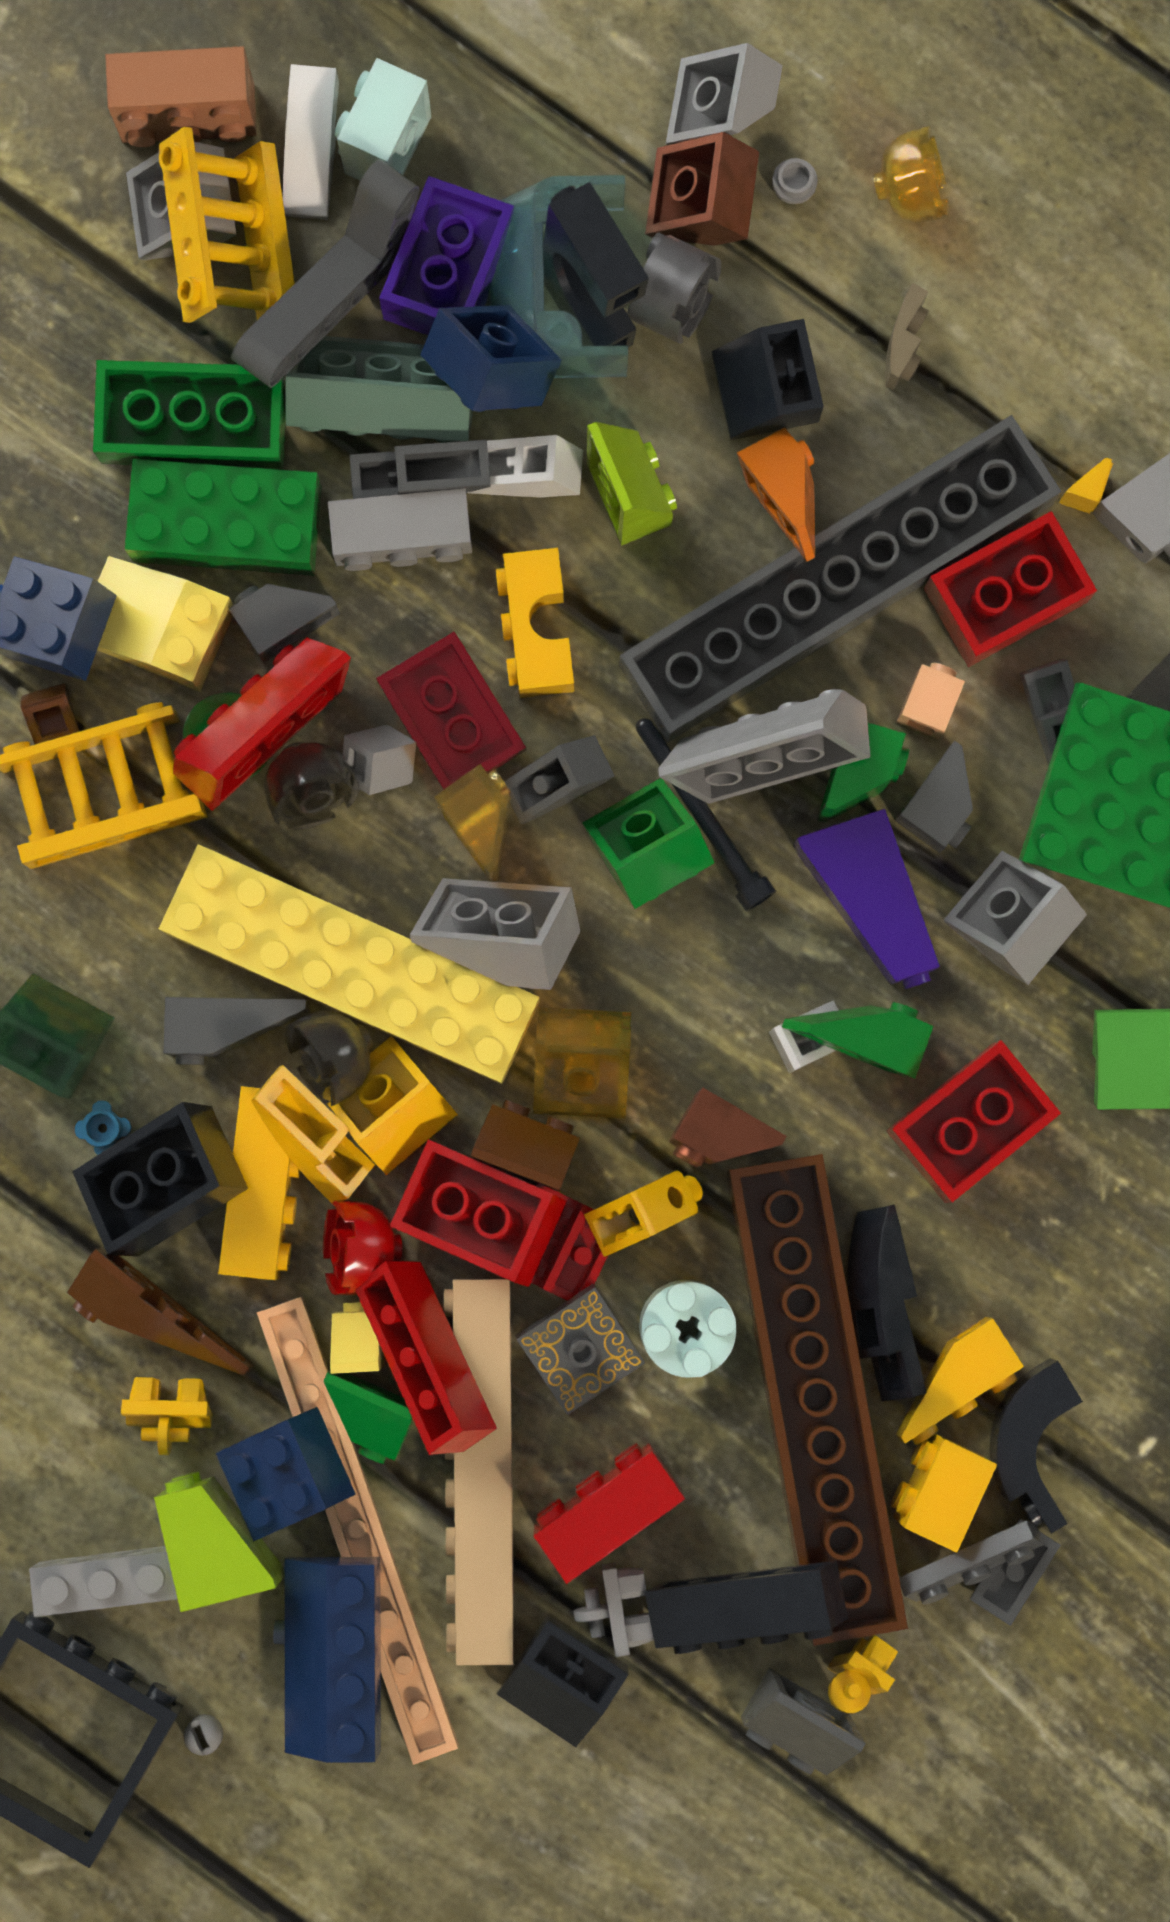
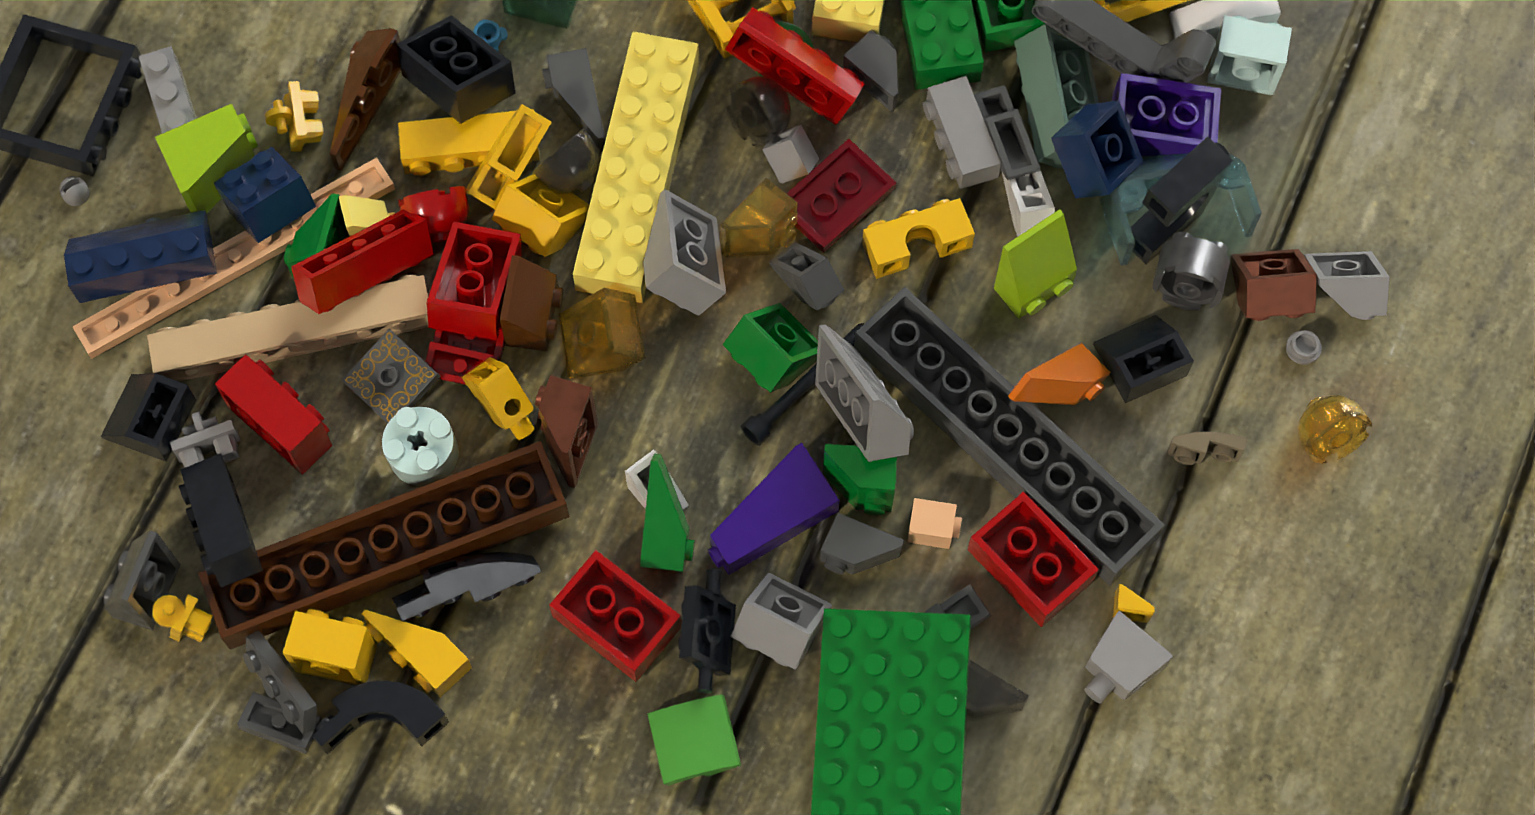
camera: 80 degrees right, 15 degrees down
none -> black plate [678,569,736,693]

